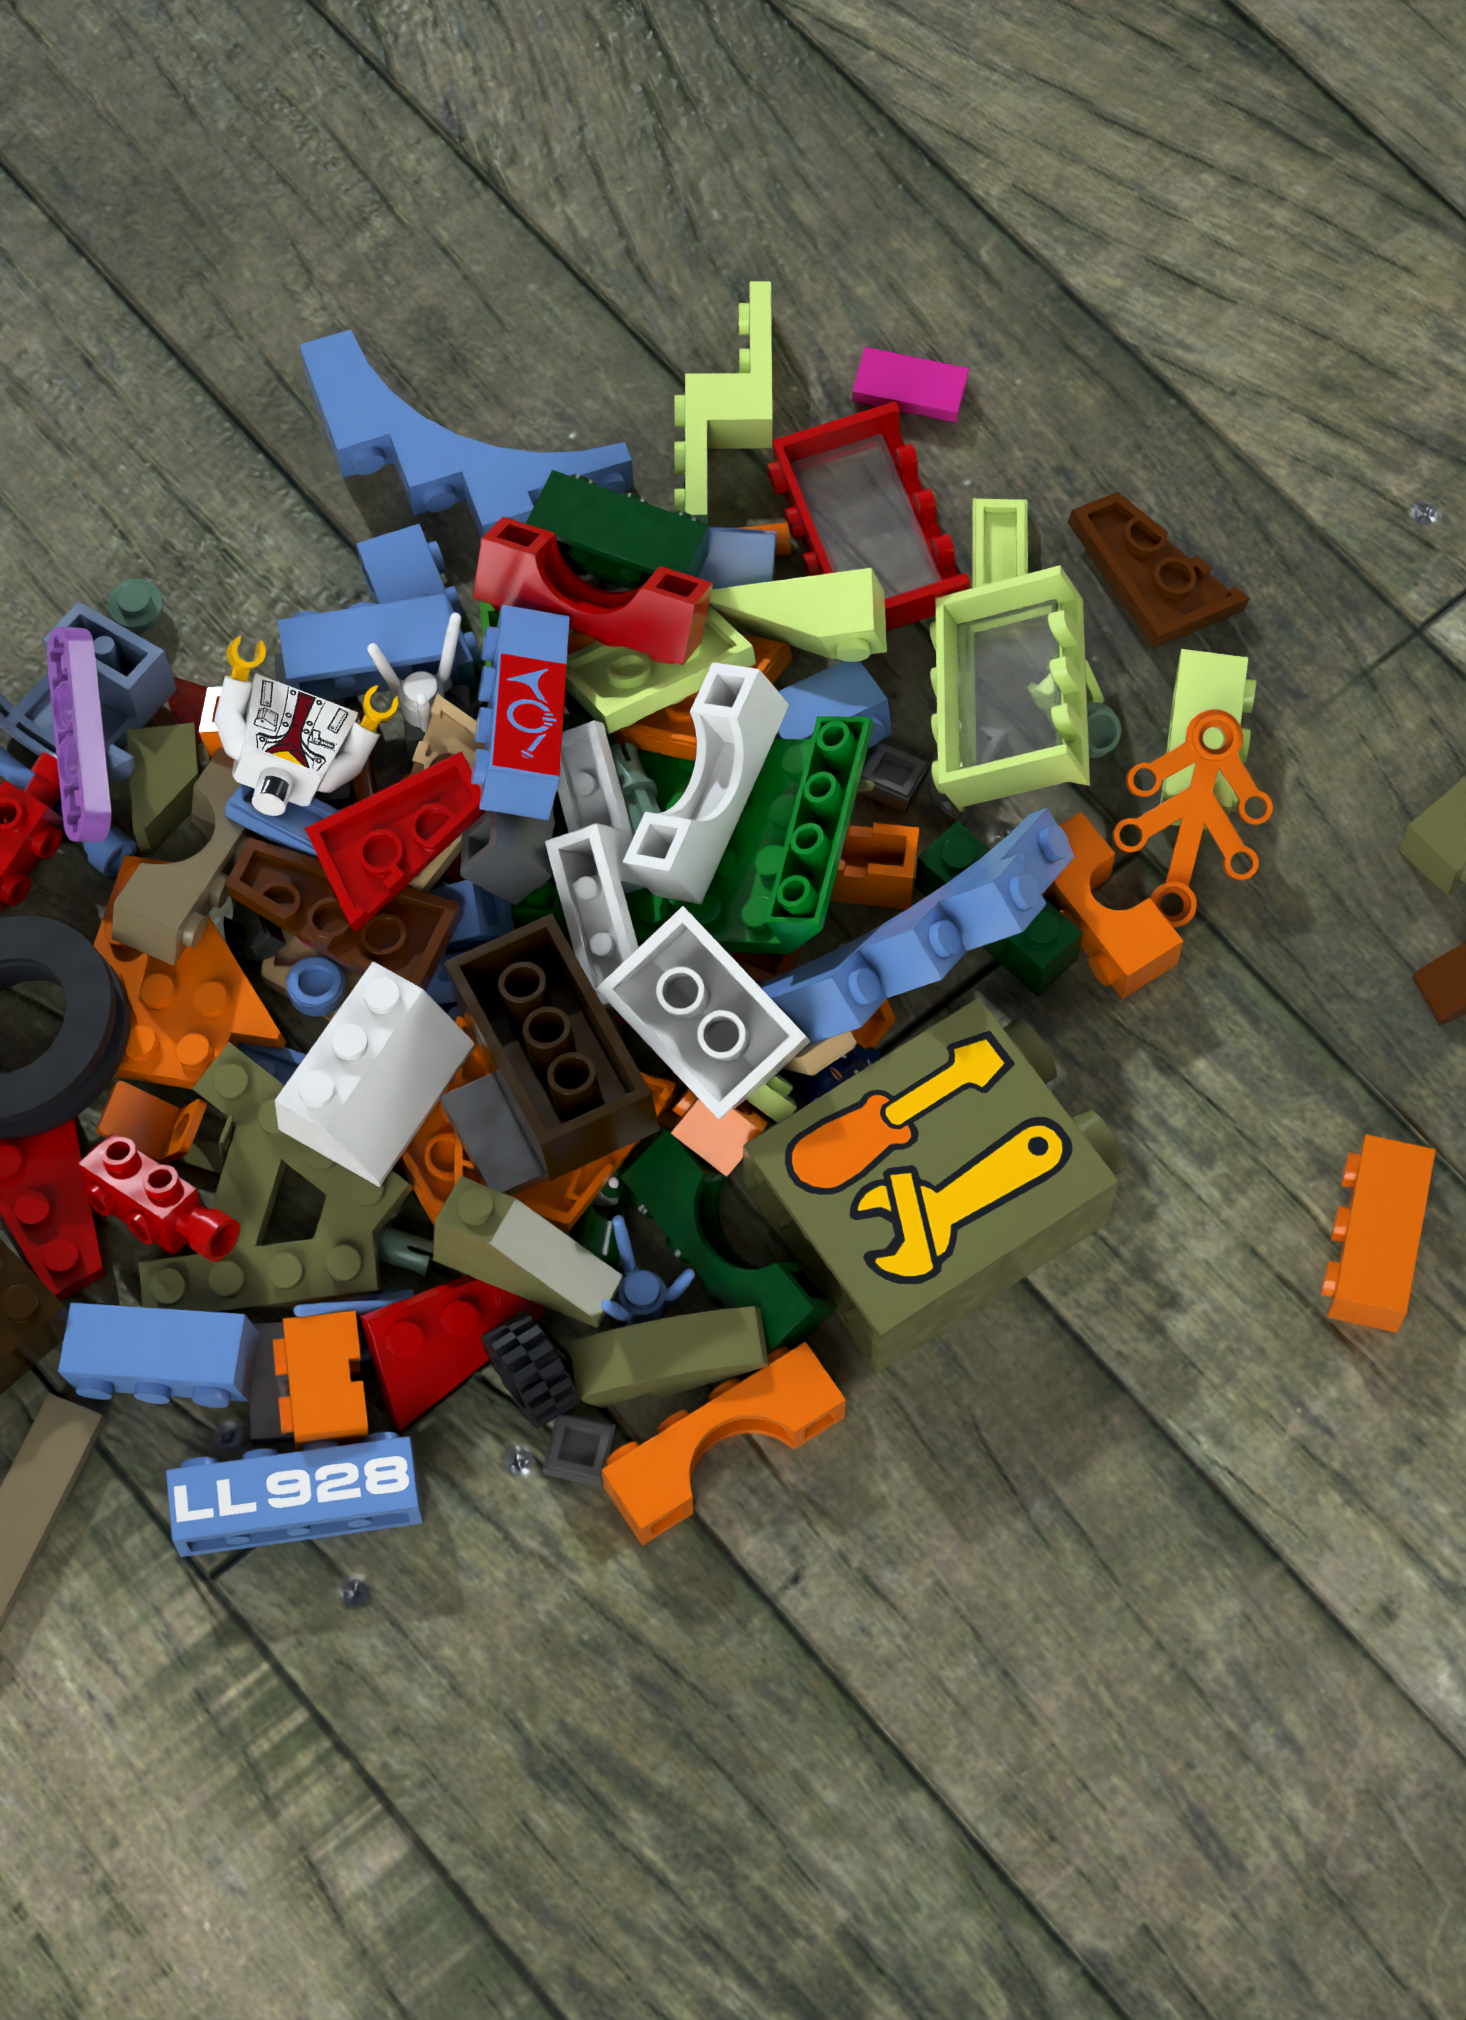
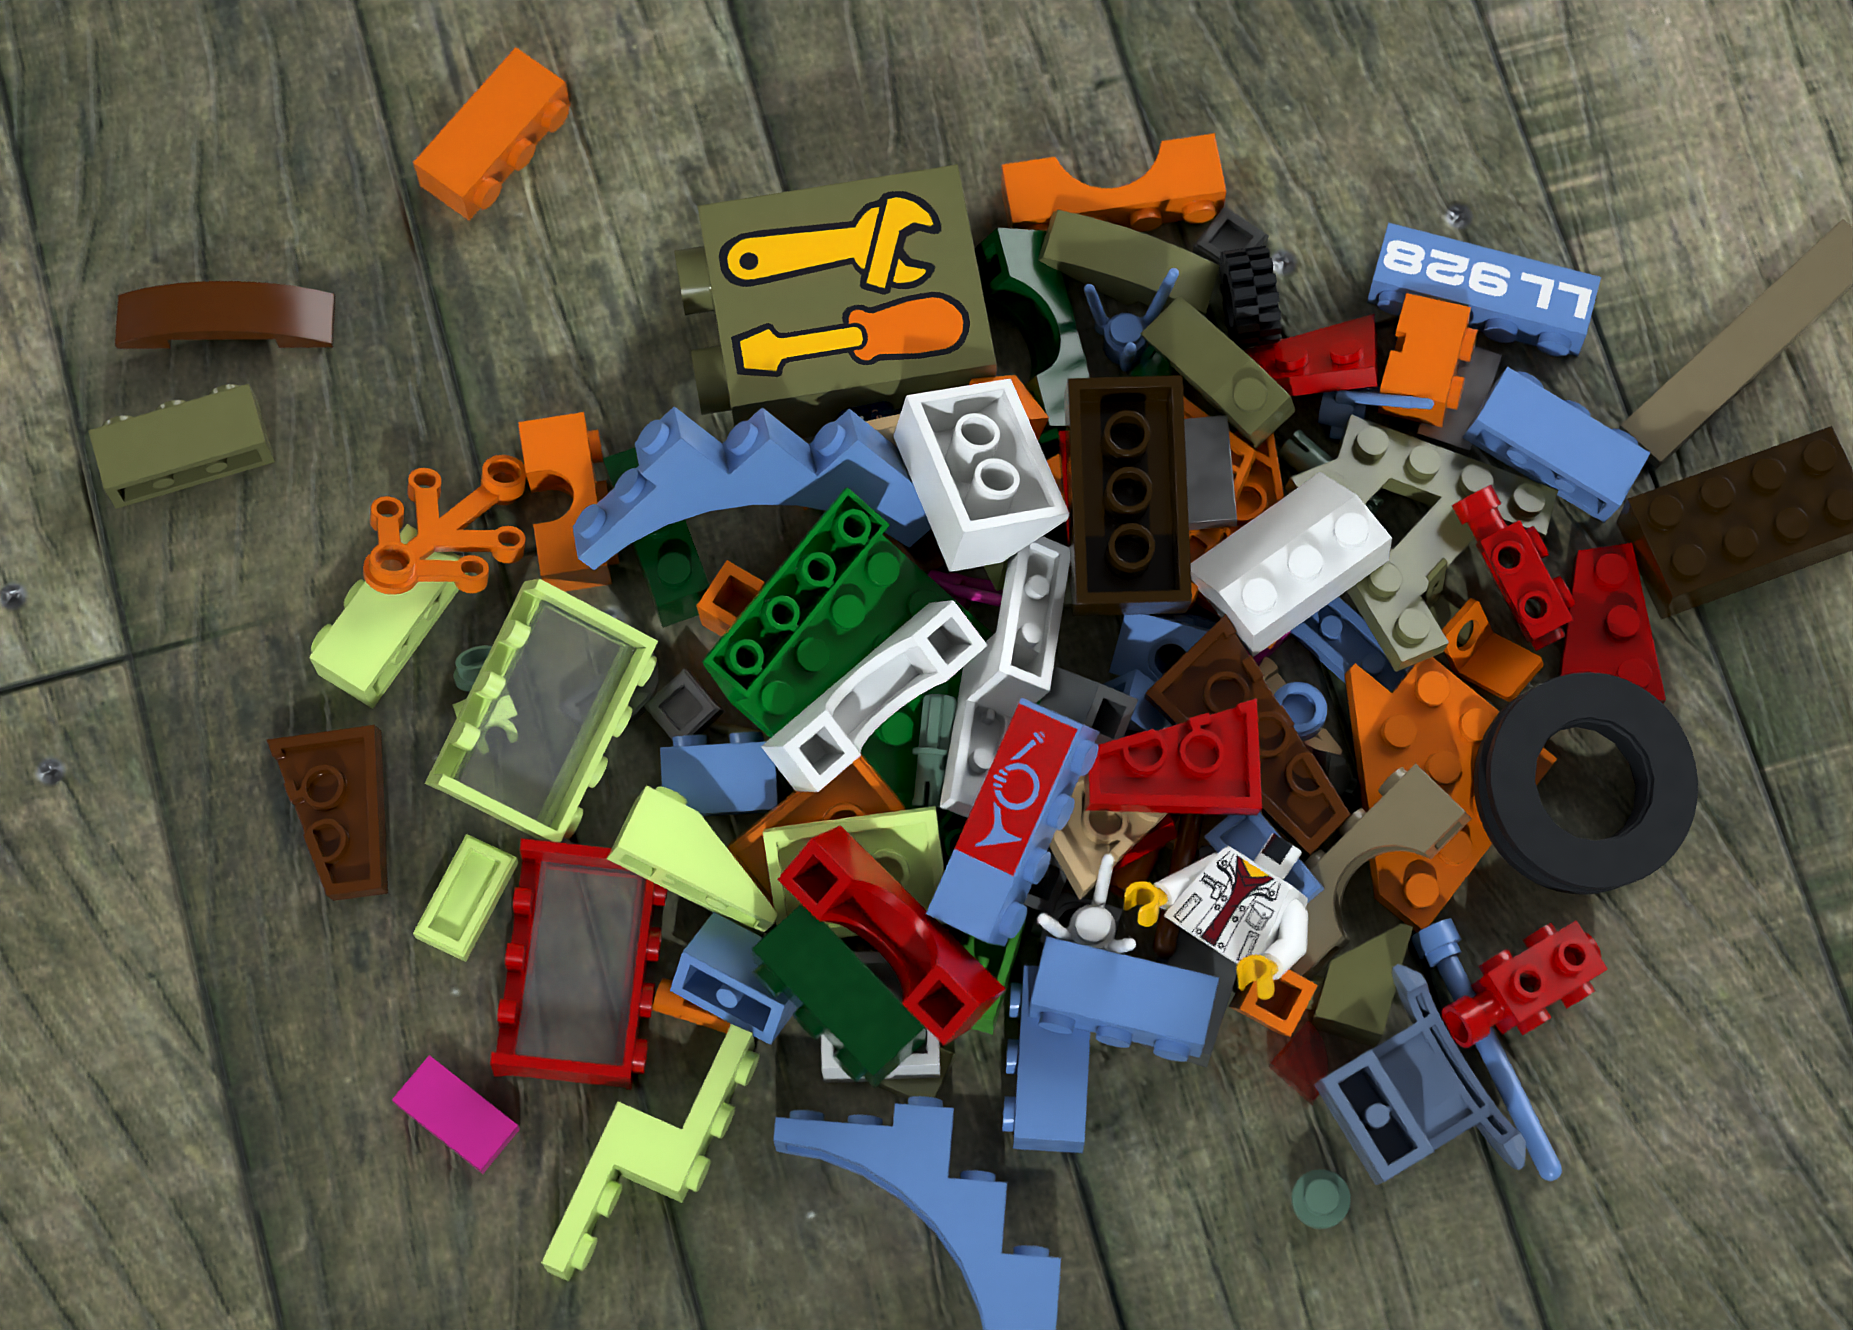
camera: 155 degrees left, 5 degrees up
medium lavender beam [47,627,111,843] -> none

